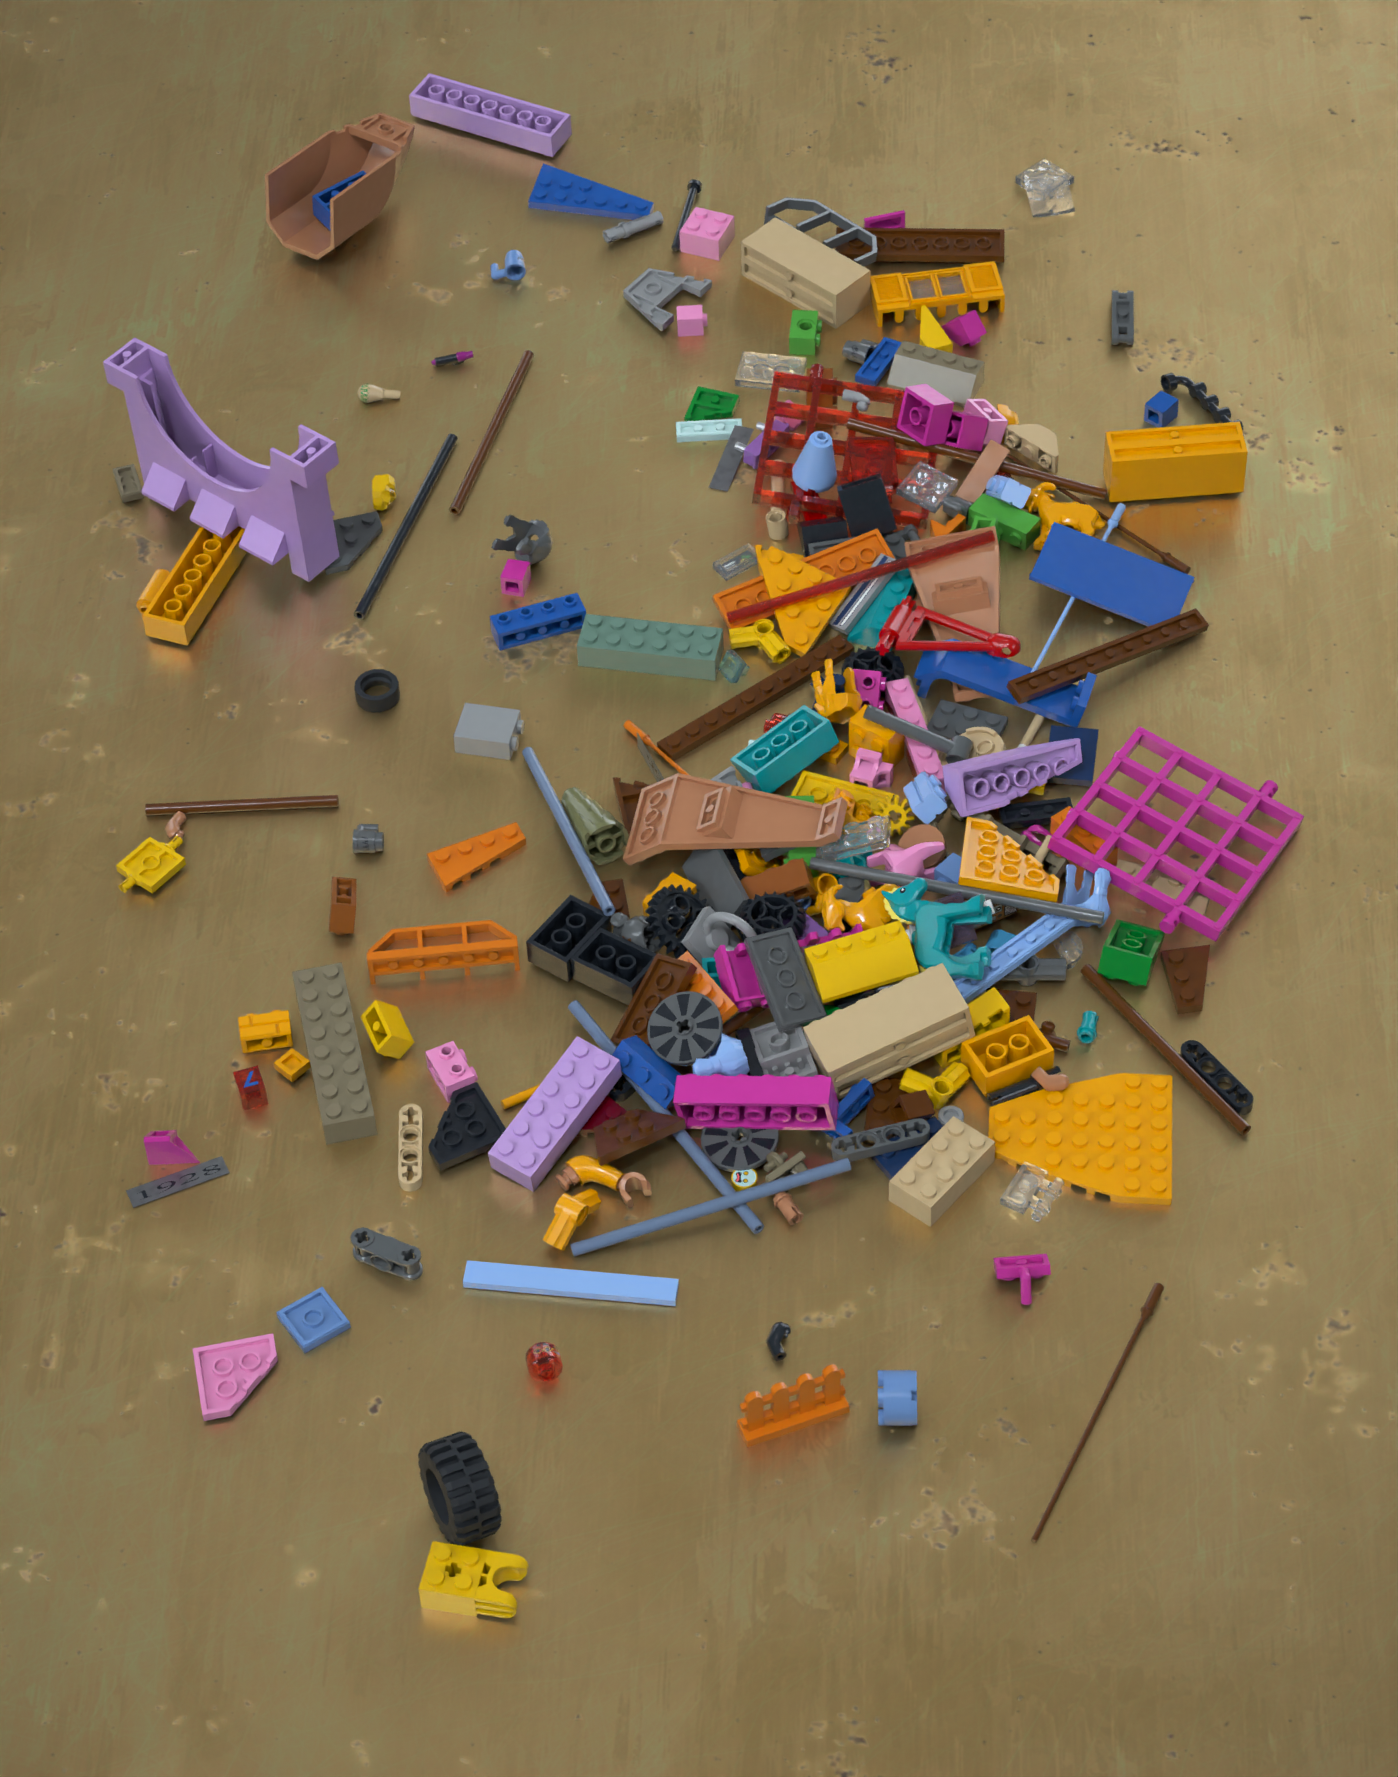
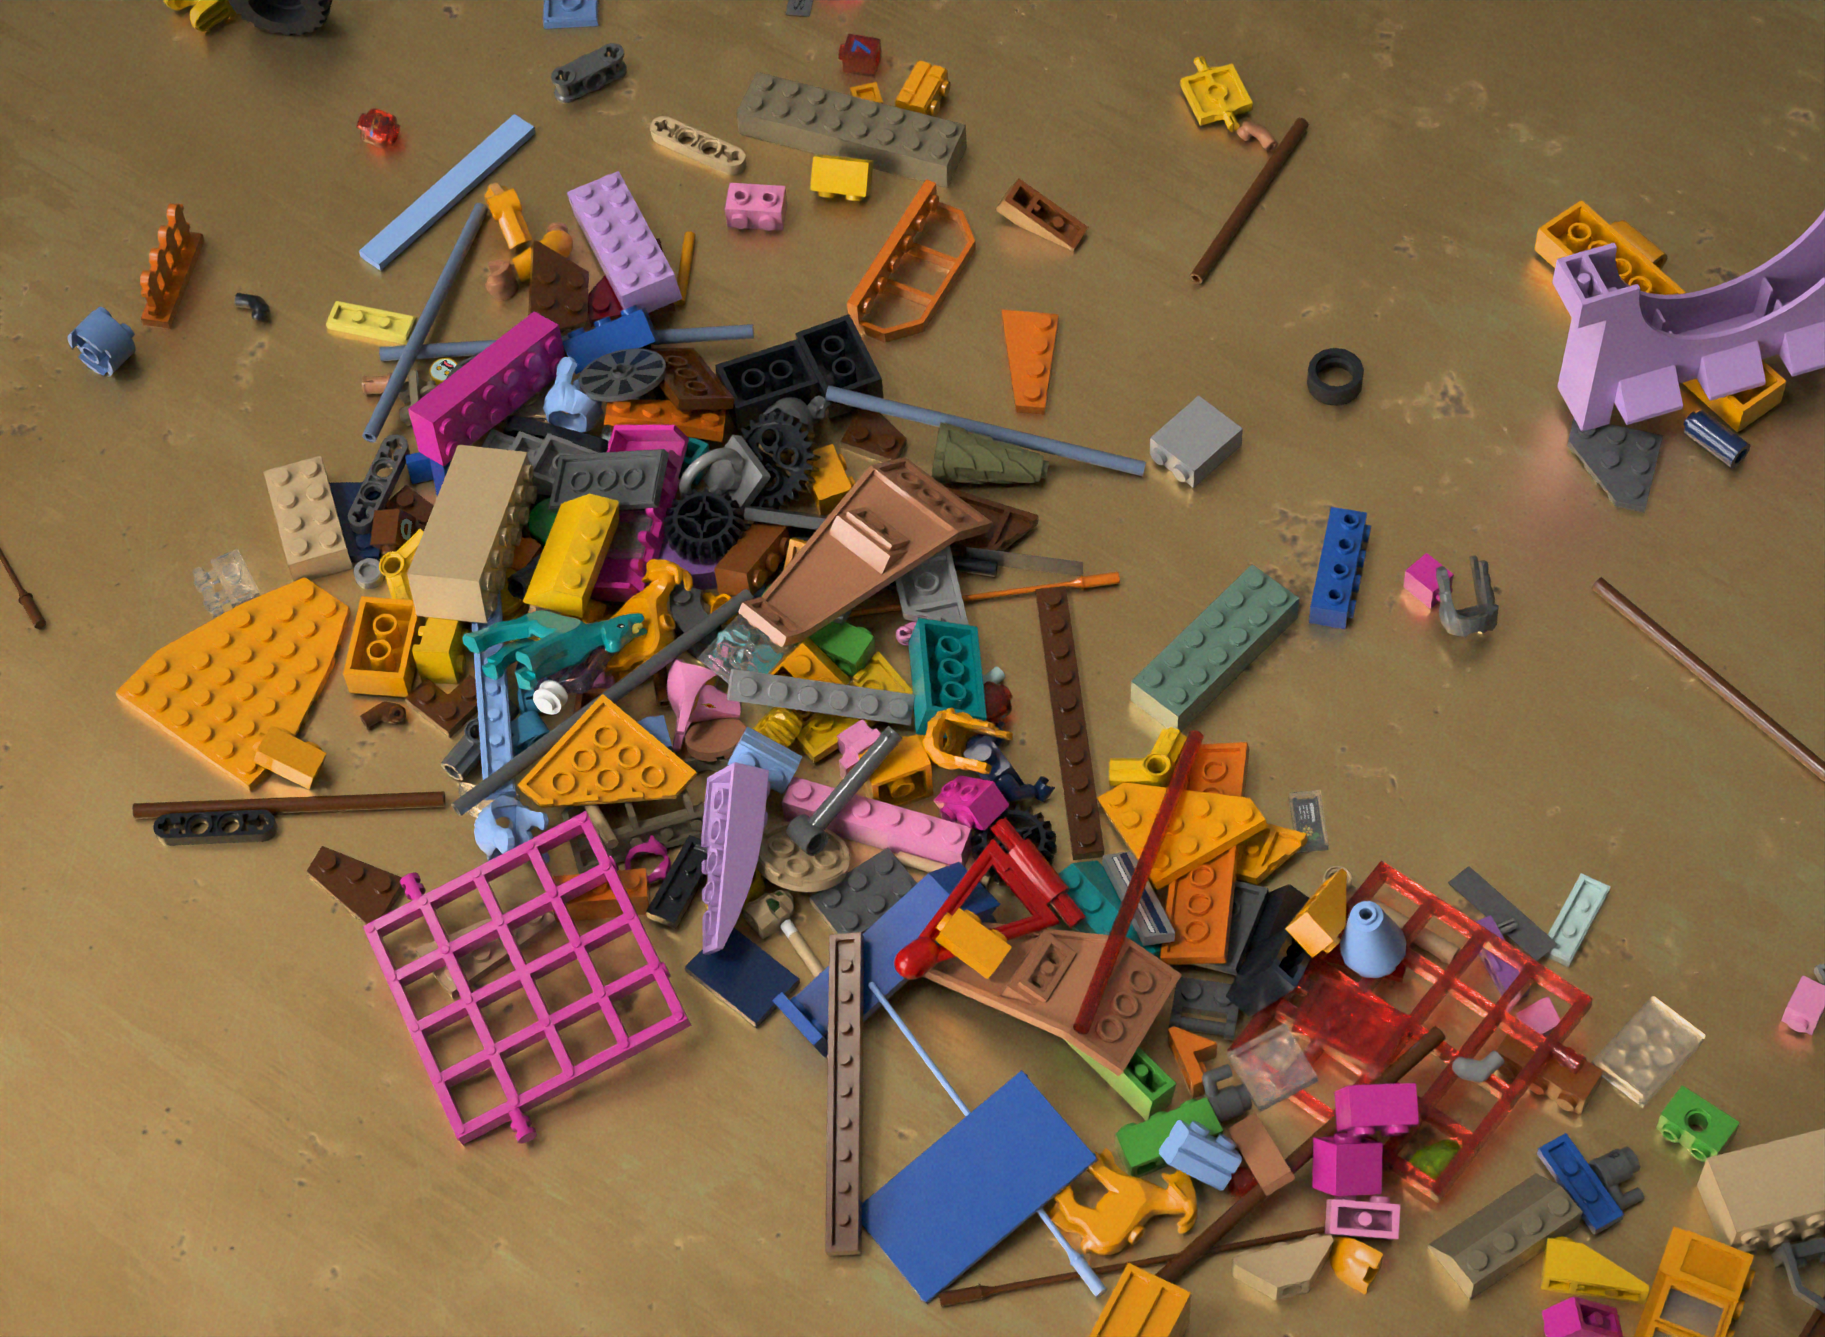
camera: 125 degrees right, 10 degrees up
dark grey piece [353,824,384,853] -> none
black piece [354,434,458,620] -> none
yellow rock [372,474,396,510] -> none
black plate [428,1082,506,1171] -> none
green wing [684,386,740,421] -> none
clear light blue tile [718,650,750,683] -> none
black pin [987,1066,1061,1107] -> none
dark pink plate [993,1254,1051,1305] -> none
nougat arm [1031,1066,1069,1091] -> none
teal pin [1077,1011,1099,1043] -> none
green slope [1097,919,1165,986] -> none
none -> light orange brick [252,725,327,790]
none -> light yellow tile [326,301,417,345]
none -> light grey plate [727,669,915,725]
none -> light orange brick [935,908,1012,979]
none -> light orange slope [1285,868,1347,958]

